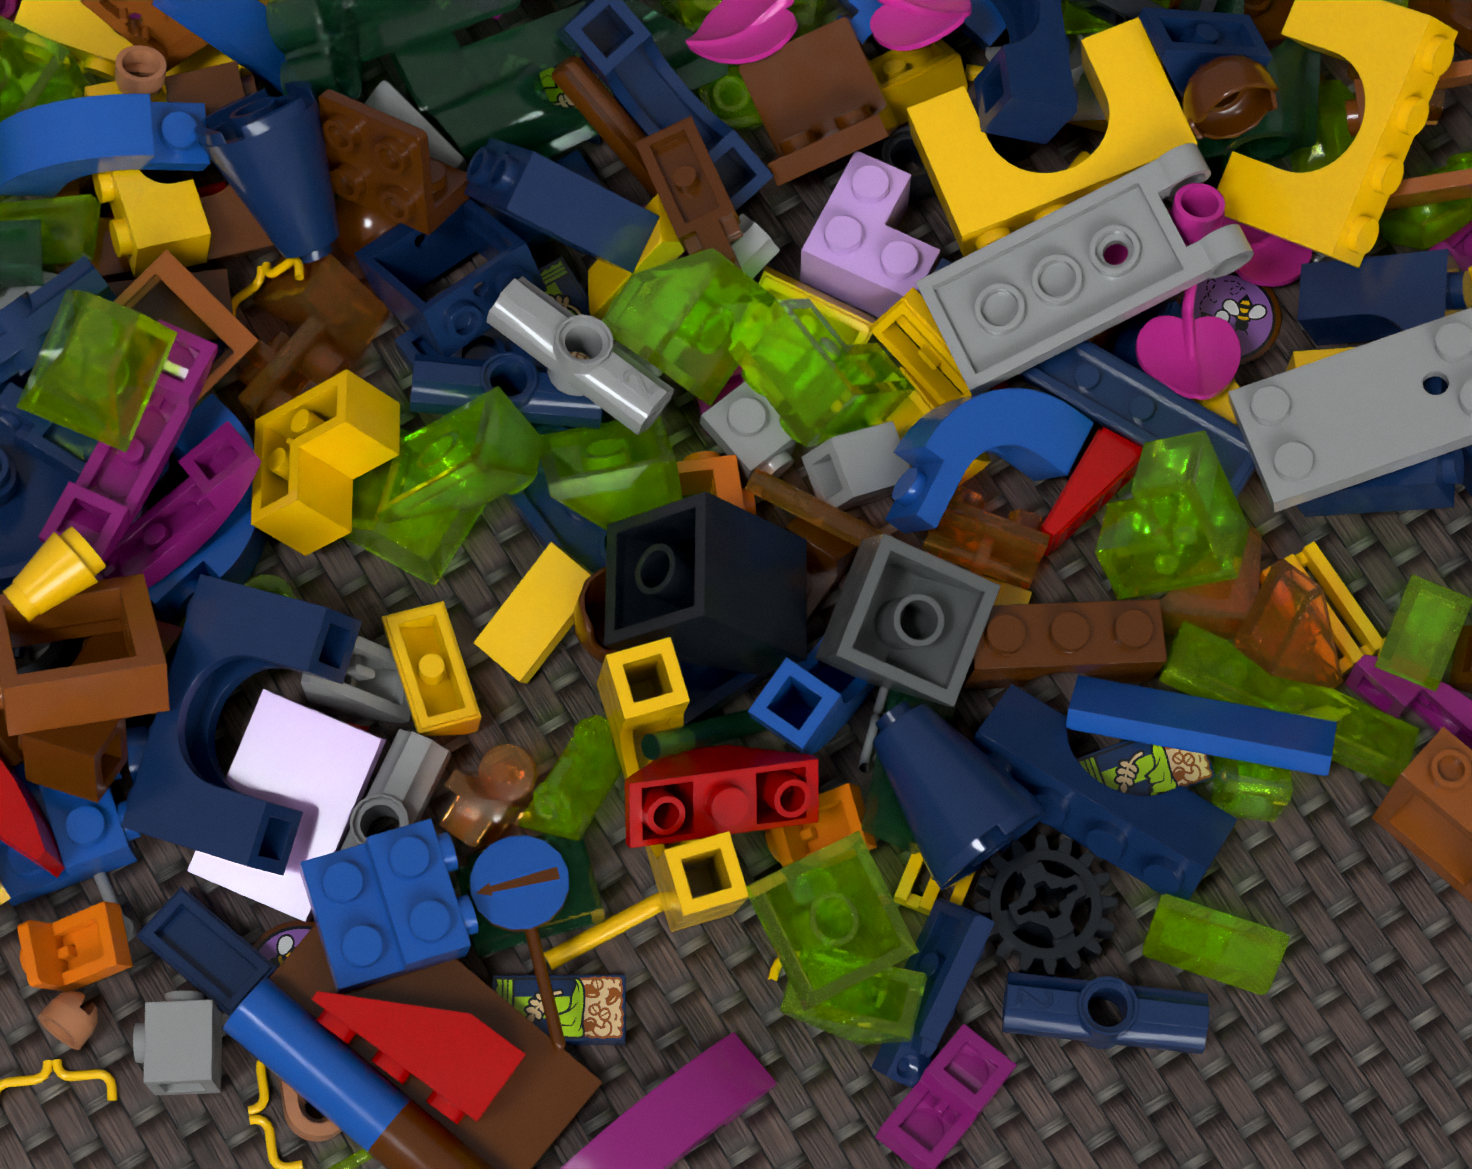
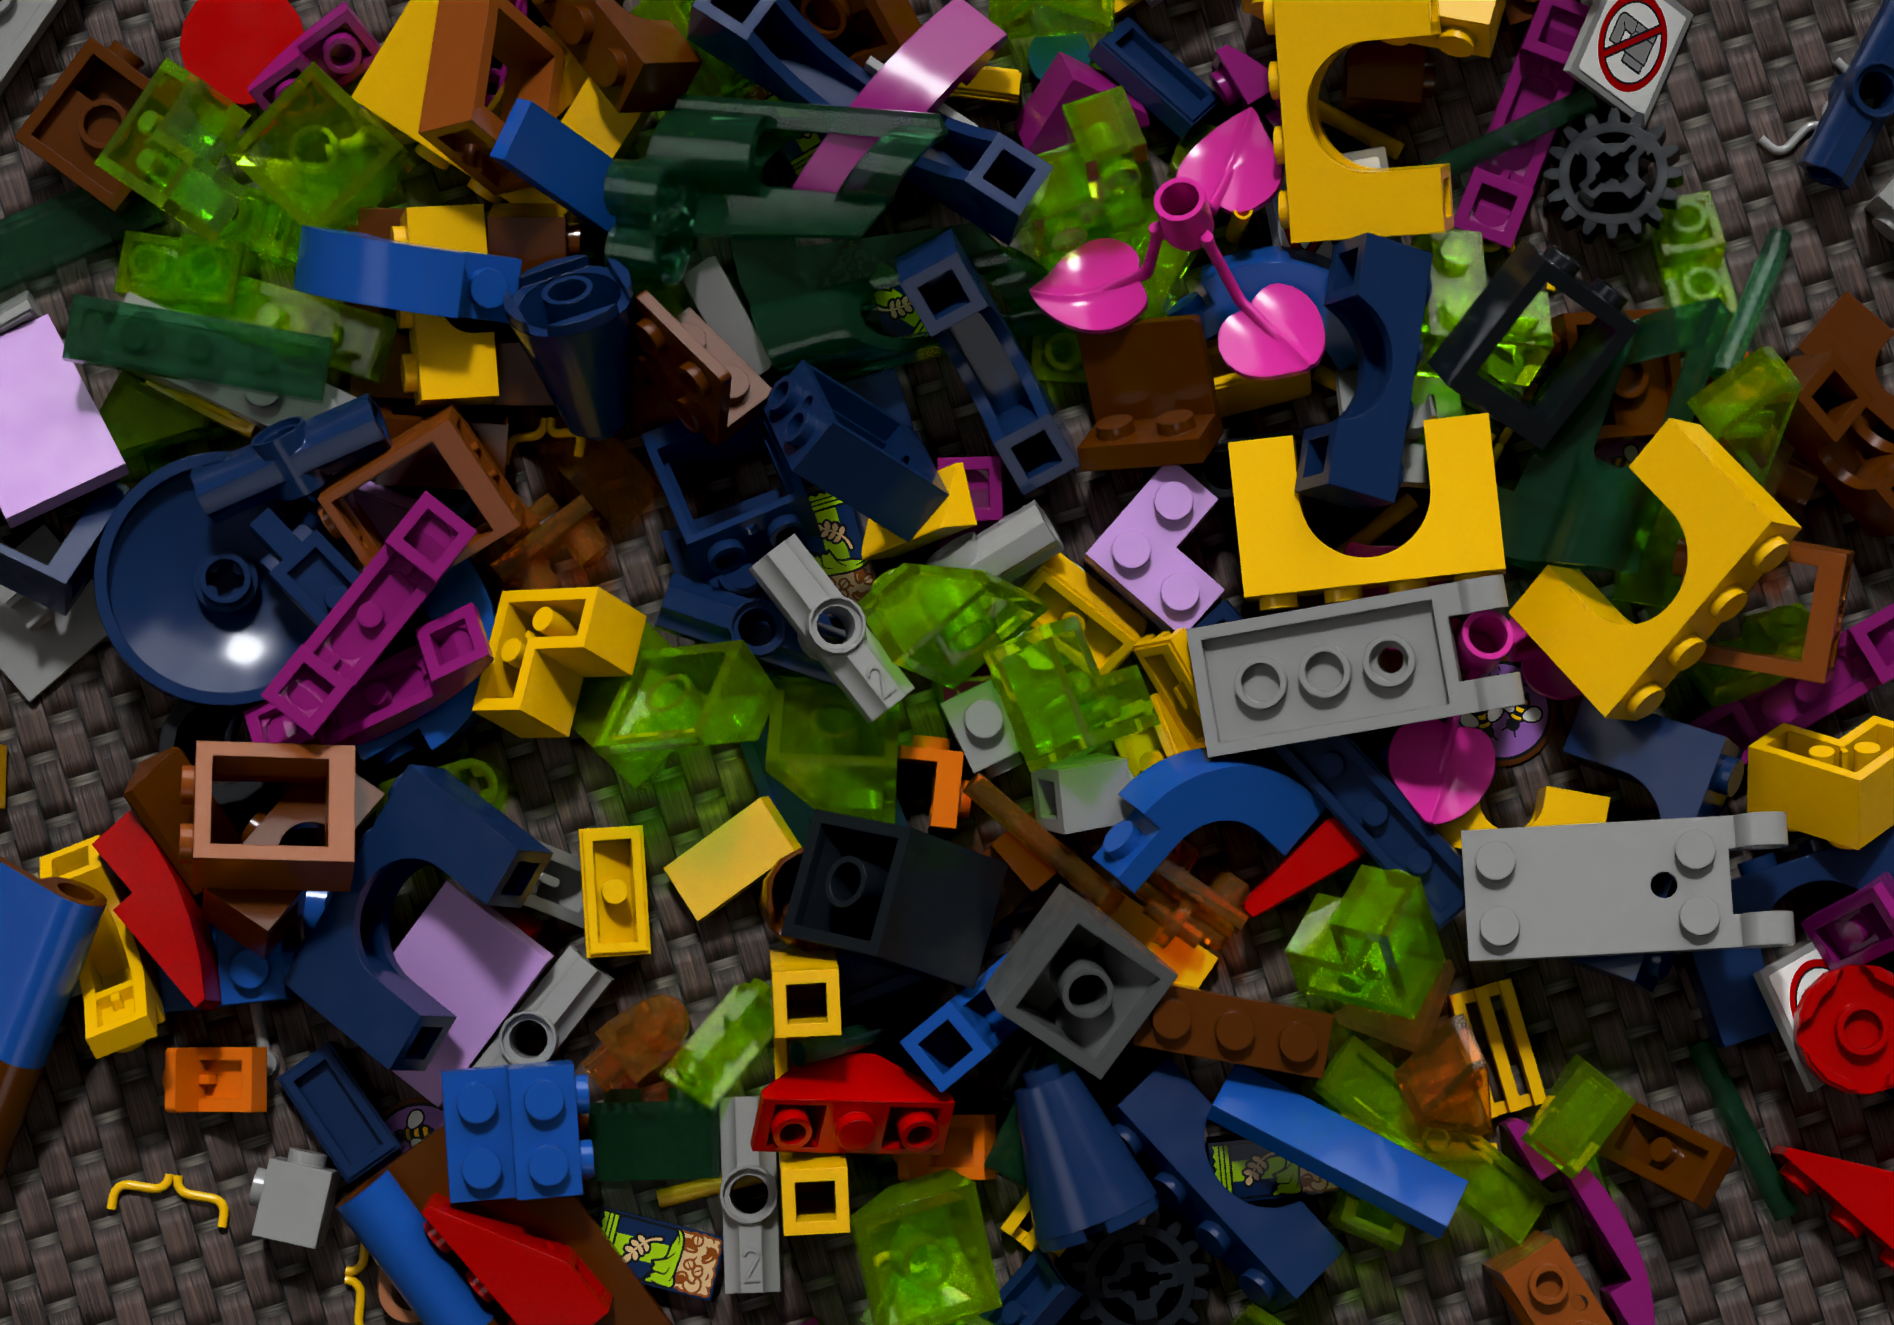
camera: 15 degrees right, 15 degrees up
yellow cone [3,526,106,622] -> none
clear neon green slope [16,289,178,452] -> none
nougat hinge [38,990,98,1050] -> none
nougat hinge [115,45,167,99] -> none
blue piece [470,835,569,1051] -> none
reddish brown axle [552,55,657,198] -> none
reddish brown hinge [635,116,744,285] -> none
dark blue slope [1139,7,1273,100] -> none
reddish brown hair [1182,54,1279,140] -> none
none -> light grey piece [719,1096,782,1294]

